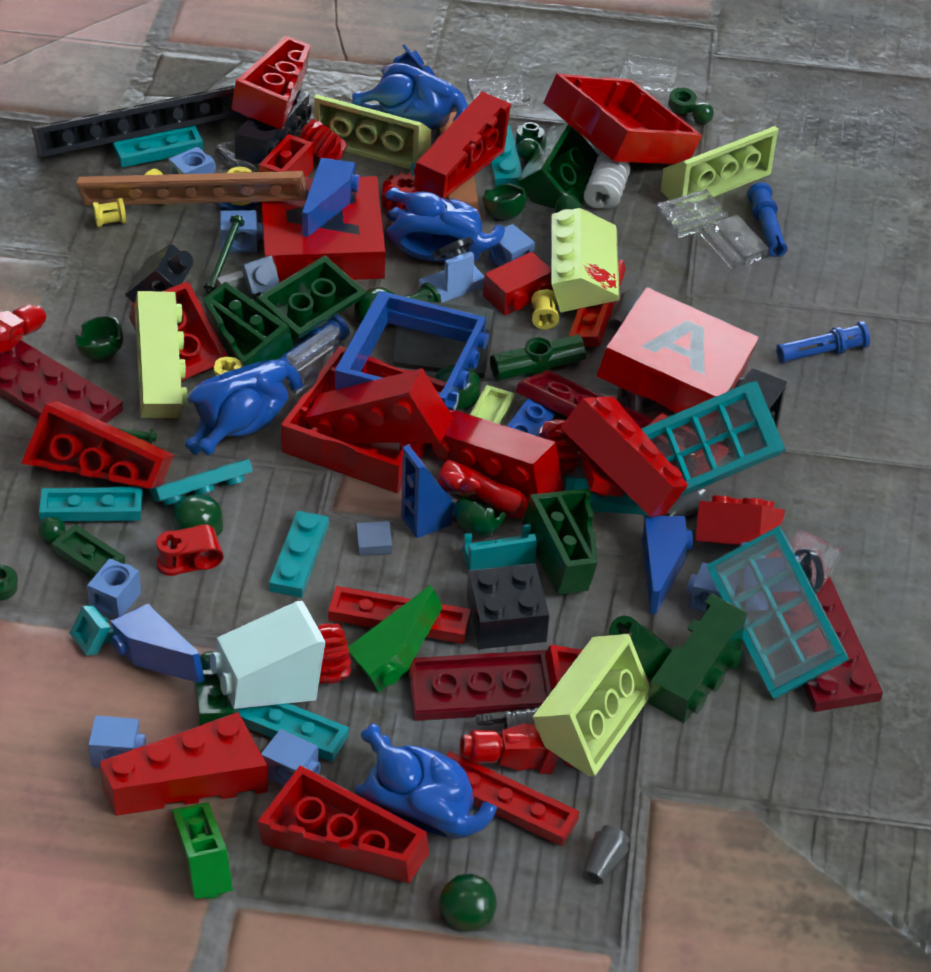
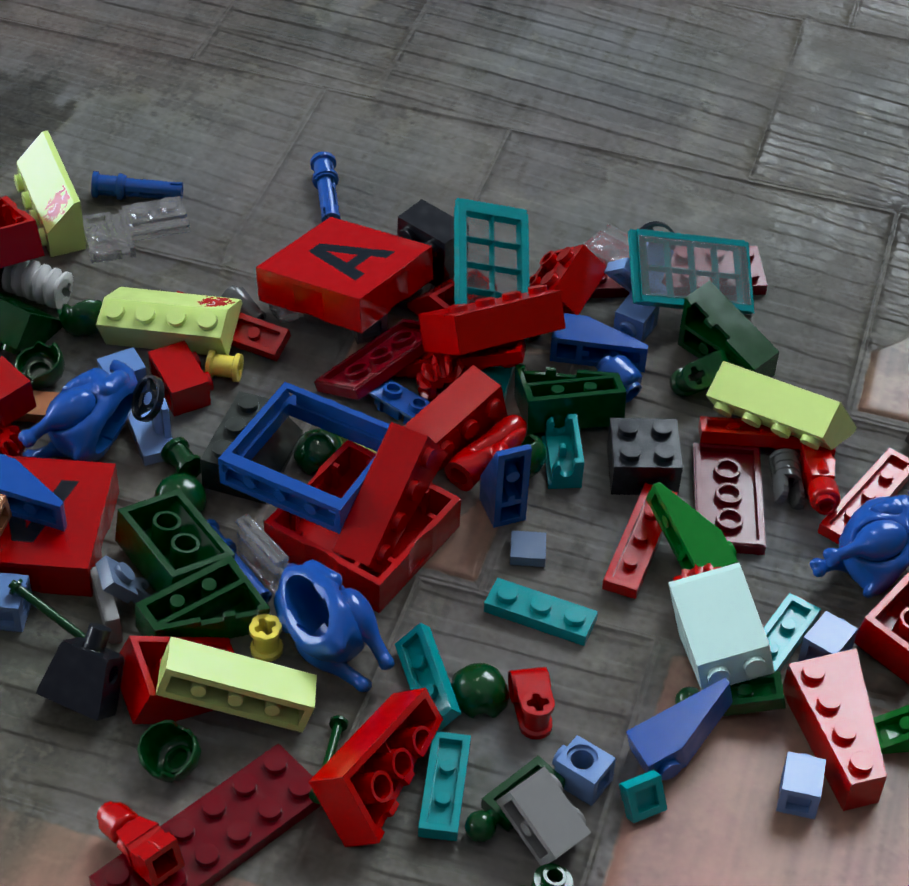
camera: 80 degrees left, 0 degrees up
dark green piece [489,334,586,381] -> none
none -> light grey brick [496,766,591,866]
none -> blue head [596,355,642,403]

